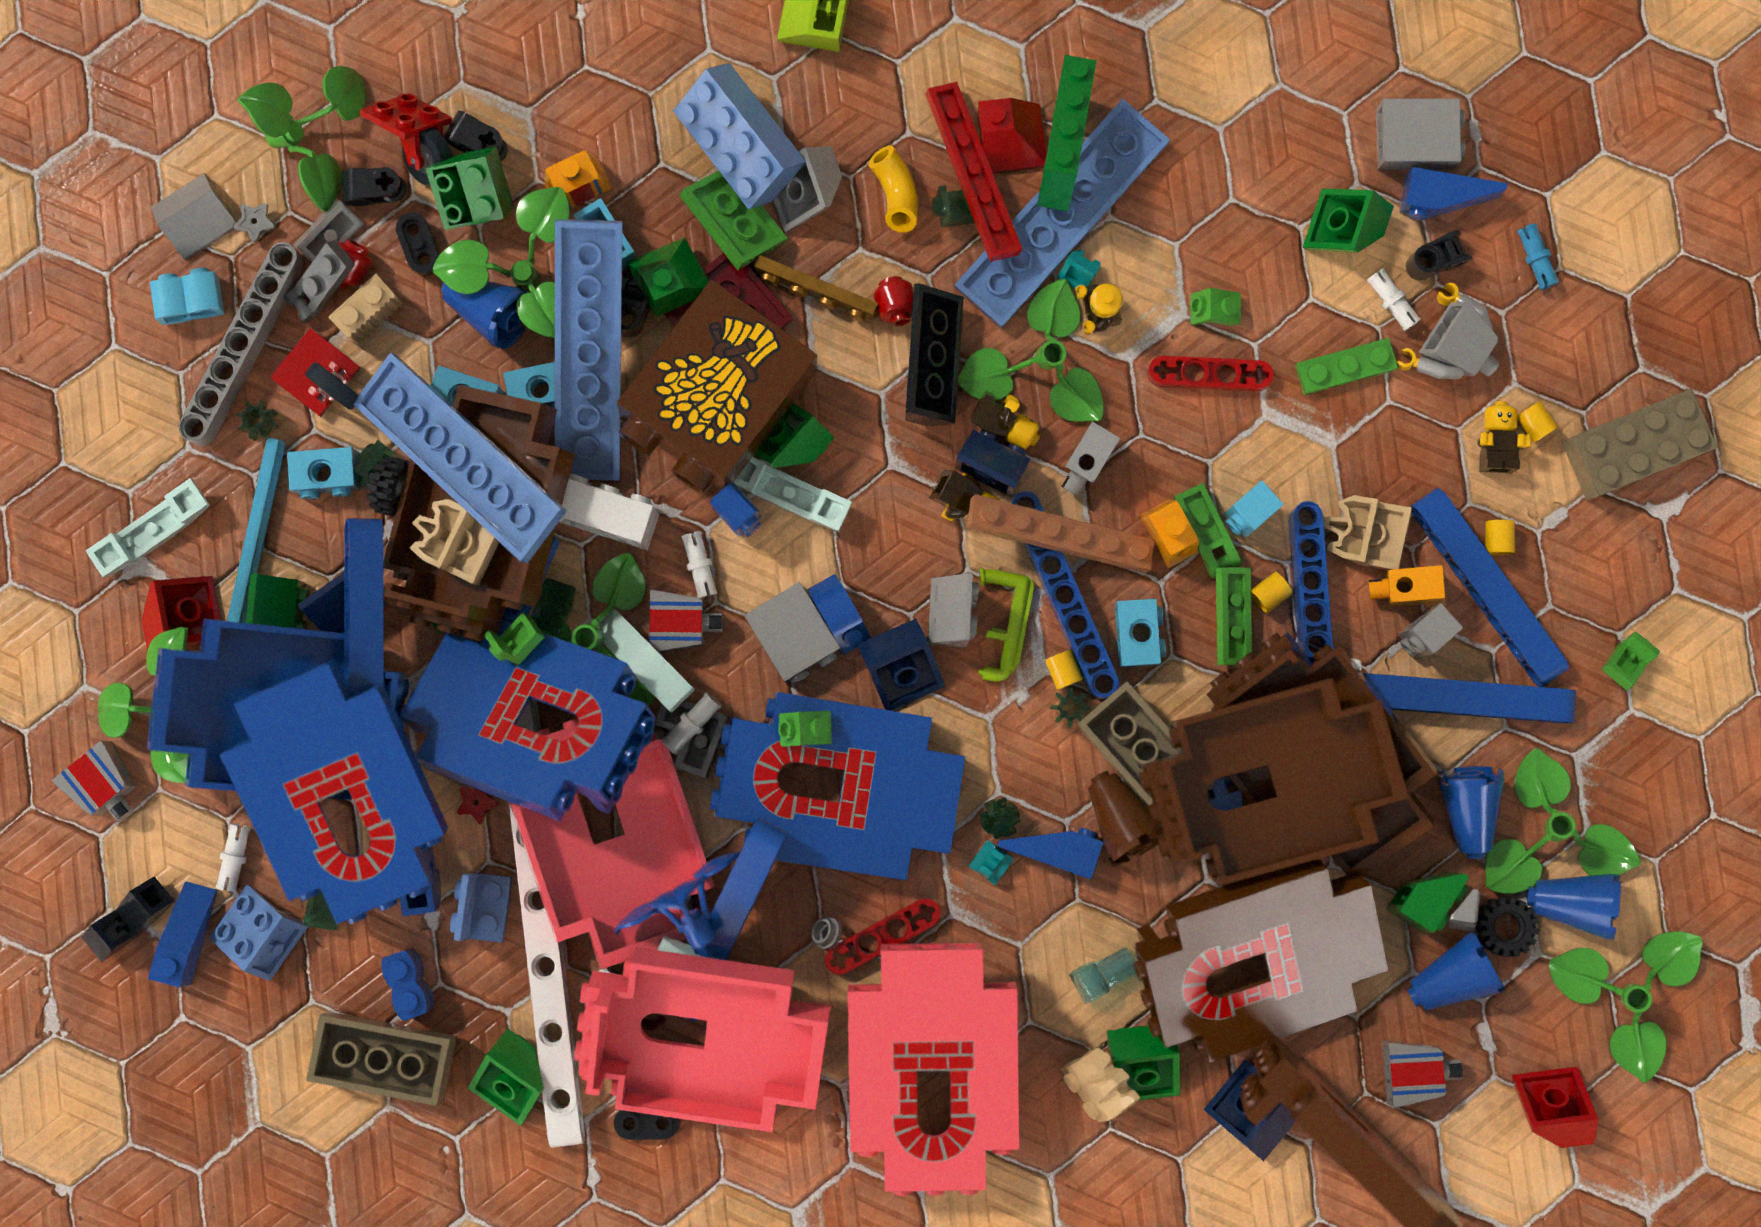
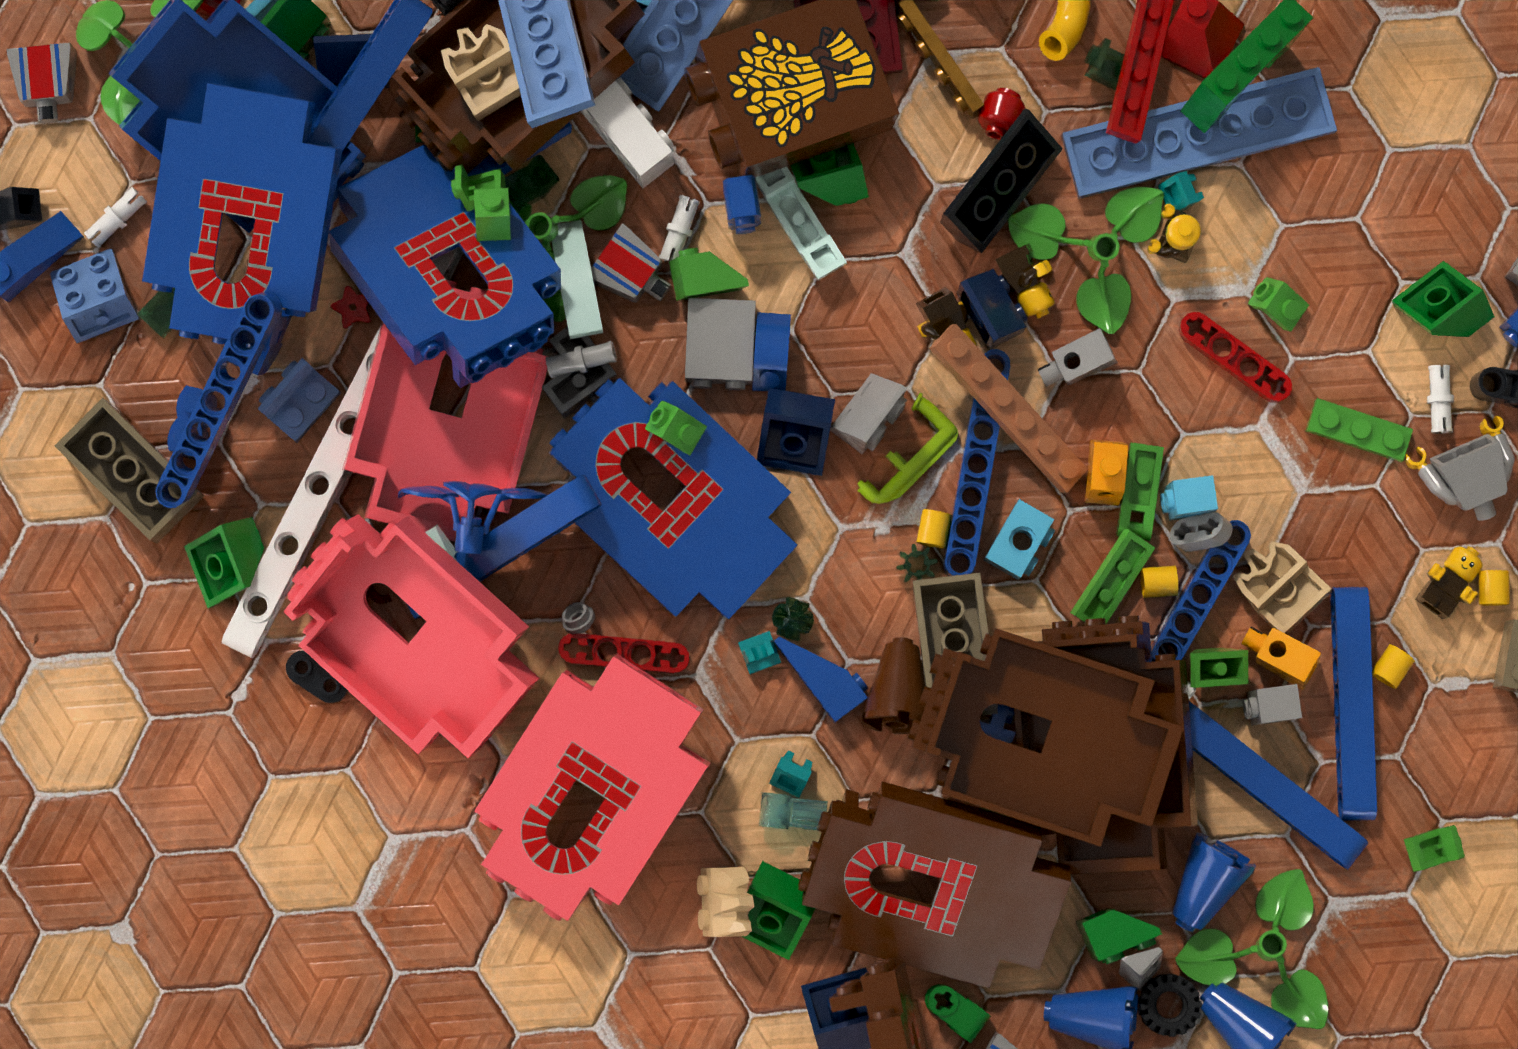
camera: 30 degrees right, 0 degrees up
none -> blue beam [155,292,282,508]
none -> bright green brick [474,188,511,241]
none -> bright green slope [669,248,749,301]
none -> teal tile [769,750,813,798]
none -> green piece [925,984,991,1044]
none -> light grey beam [1170,512,1232,552]
none -> bright green slope [1190,648,1248,688]

